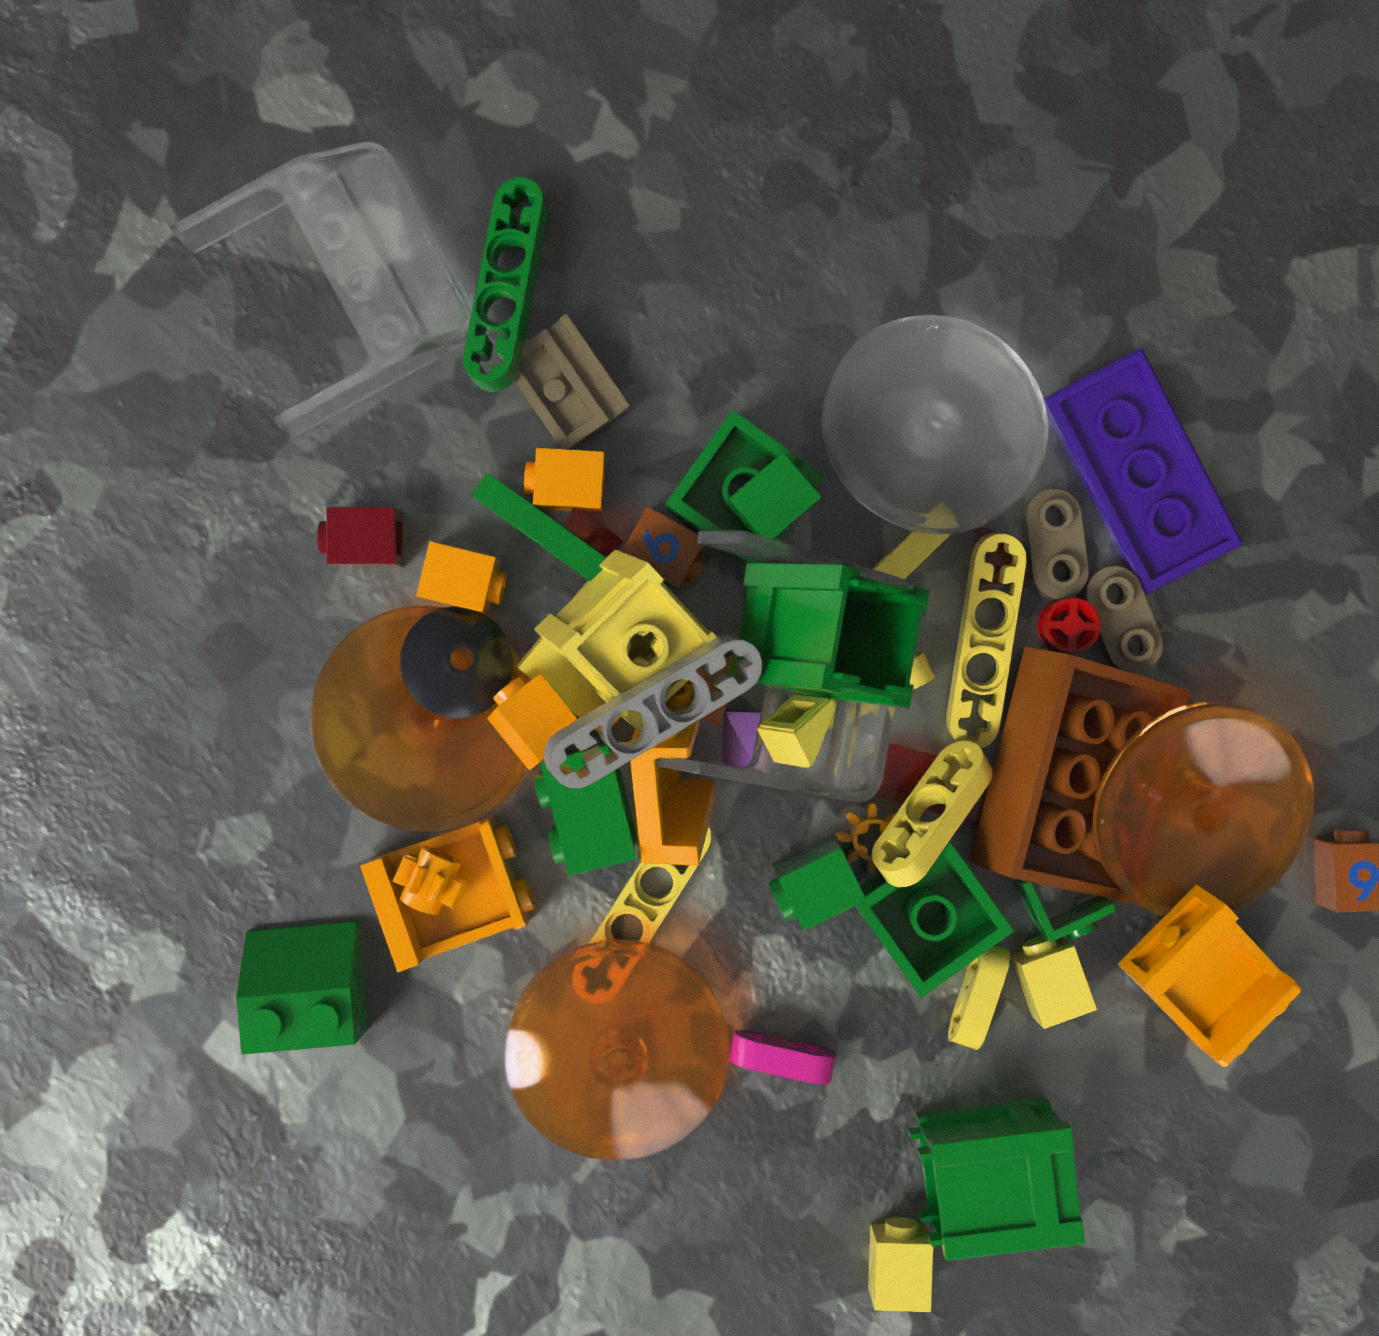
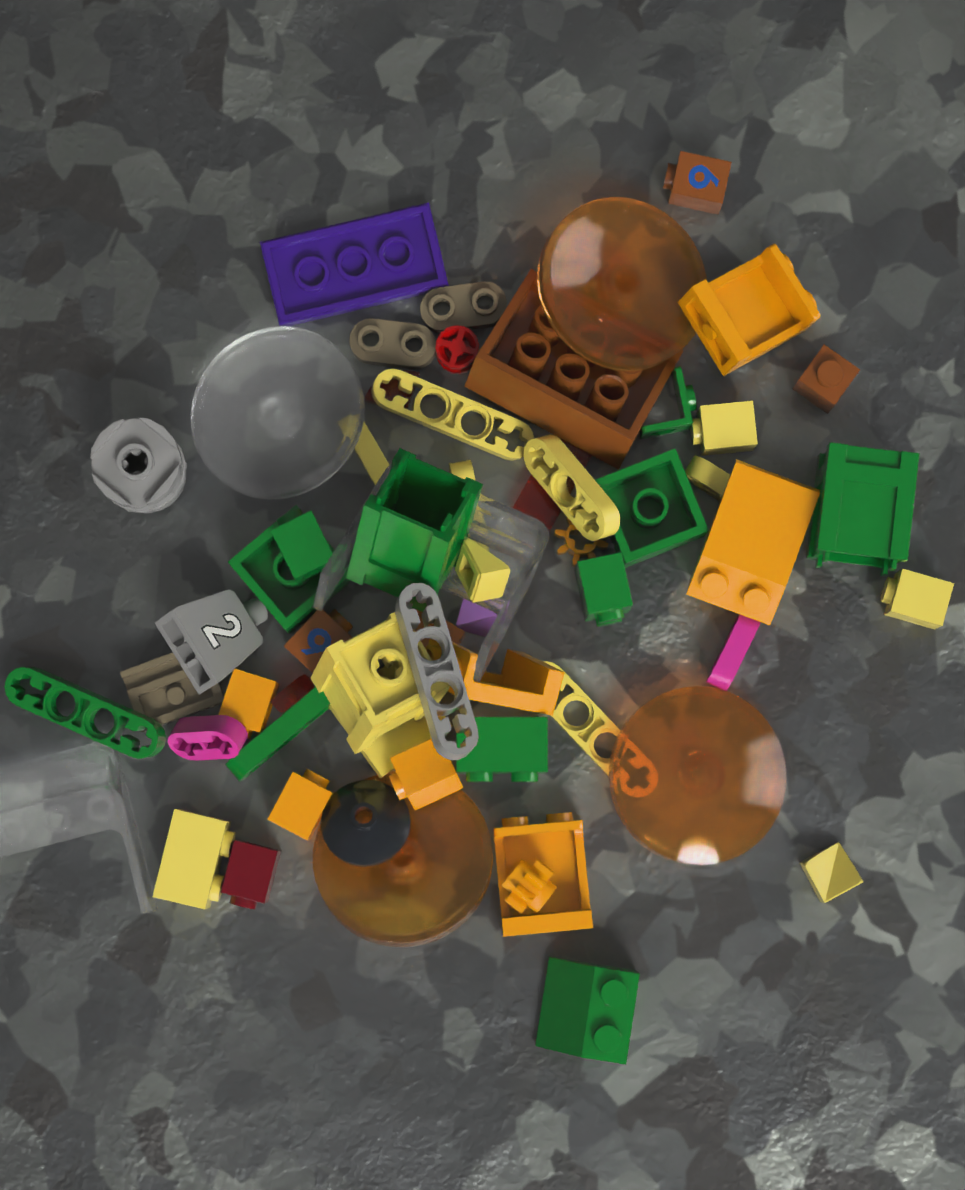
camera: 75 degrees left, 5 degrees down
none -> light grey piece [90,417,187,513]
none -> light yellow brick [152,809,236,909]
none -> light grey torso [154,589,268,695]
none -> dark pink beam [167,715,248,761]
none -> light orange slope [686,459,820,625]
none -> dark orange brick [792,344,860,414]
none -> light yellow slope [799,842,863,903]

